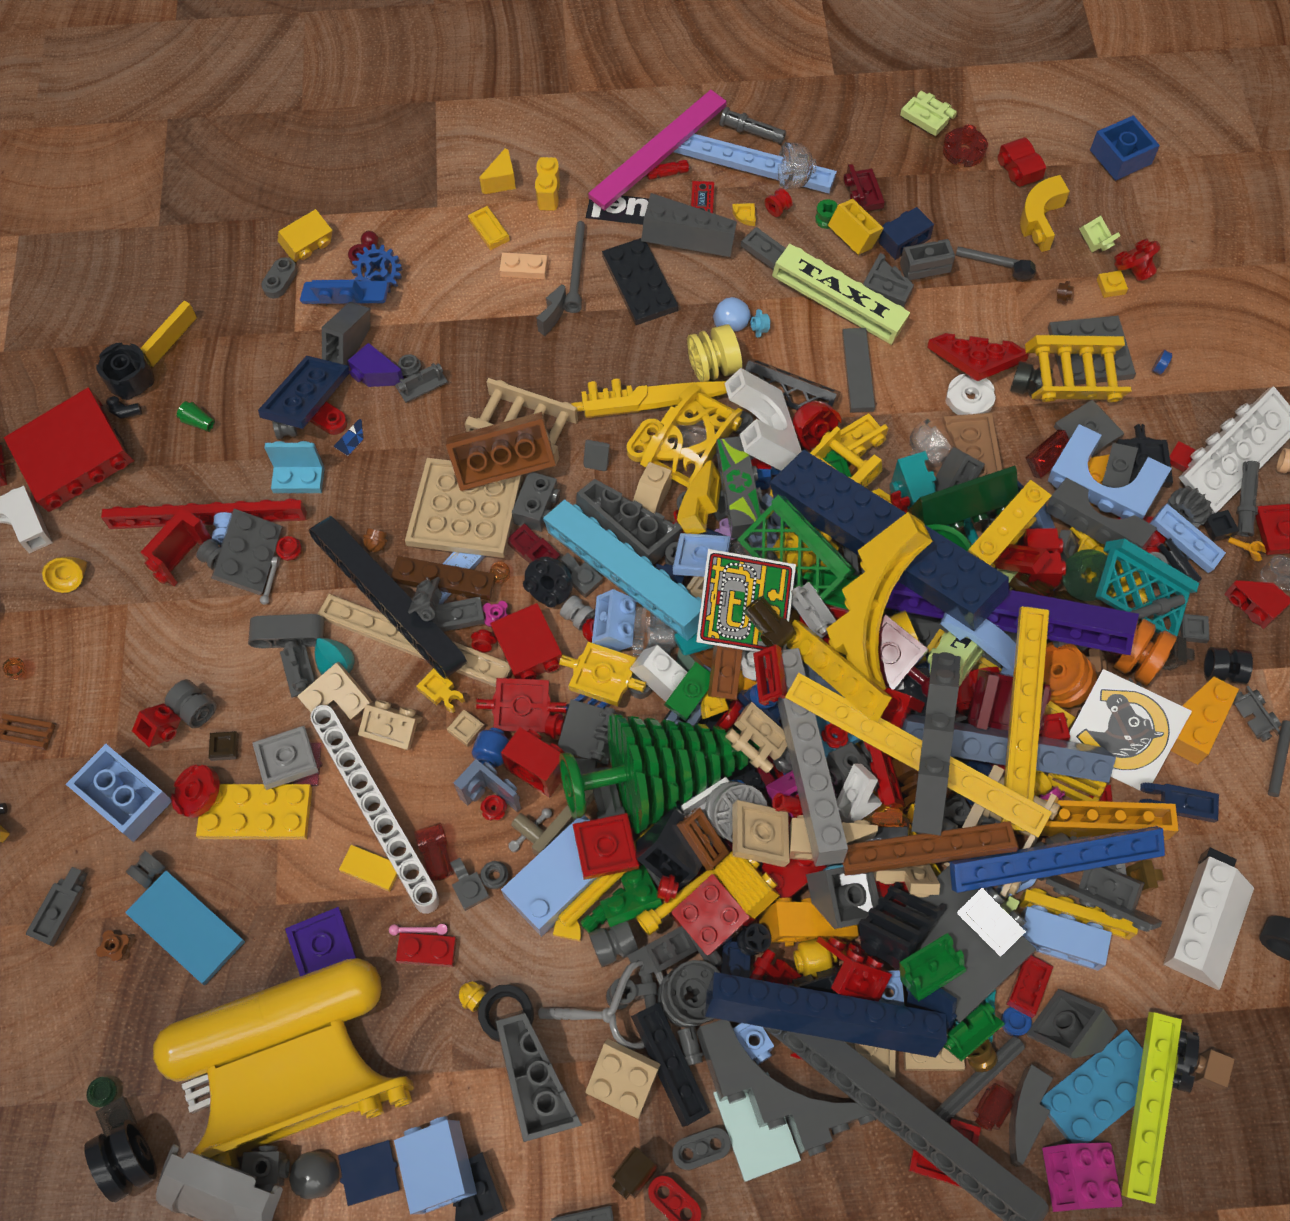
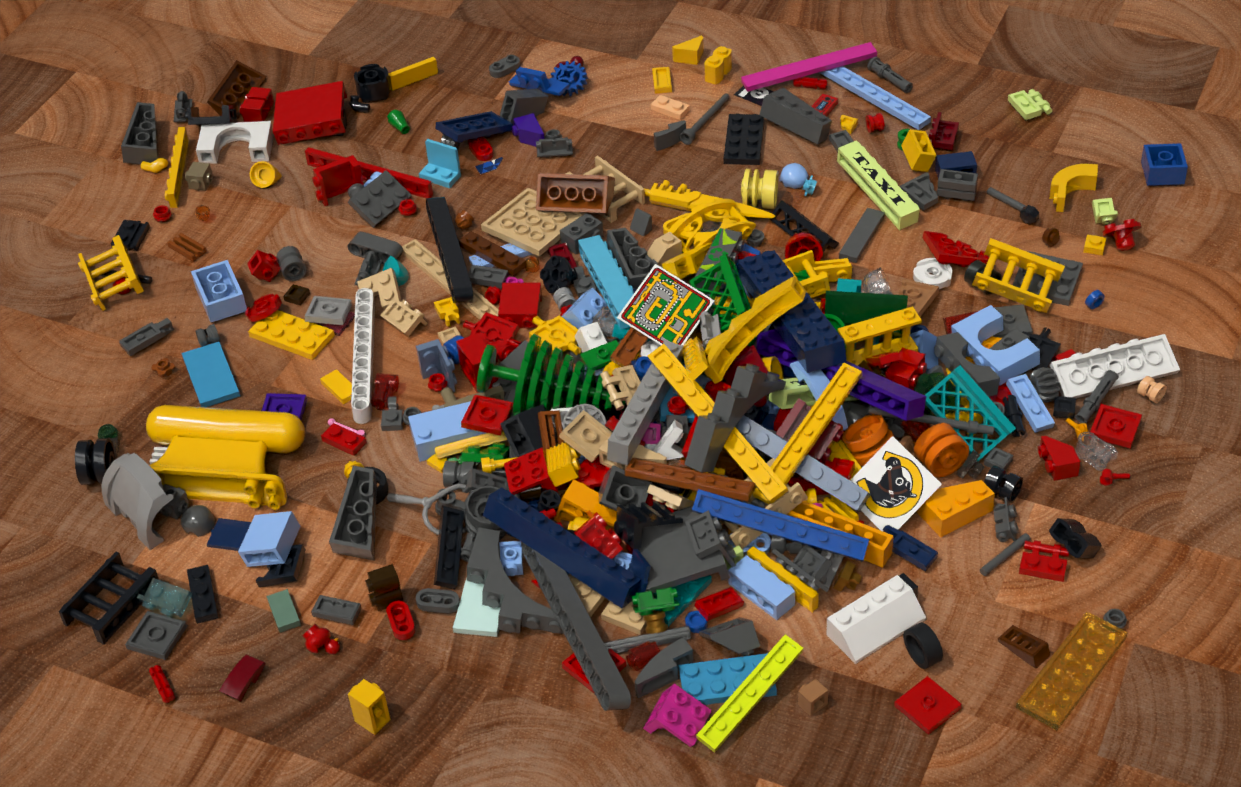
camera: 30 degrees right, 20 degrees down
light grey hinge [260,556,280,605] -> none
yellow brick [278,209,333,262] -> none
dark grey hinge [408,577,442,621] -> none
tan plate [585,1038,661,1119] -> none
red plate [657,874,679,903] -> none
white arch [724,368,802,471] -> none
dark brown piece [743,596,796,648] -> none
red tile [753,644,787,706] -> none
clear cylinder [778,142,816,189] -> none
green hinge [899,933,966,1002] -> none
clear red plate [943,124,988,167] -> none
red brick [998,137,1046,187] -> none
black plate [1172,1029,1200,1093] -> none

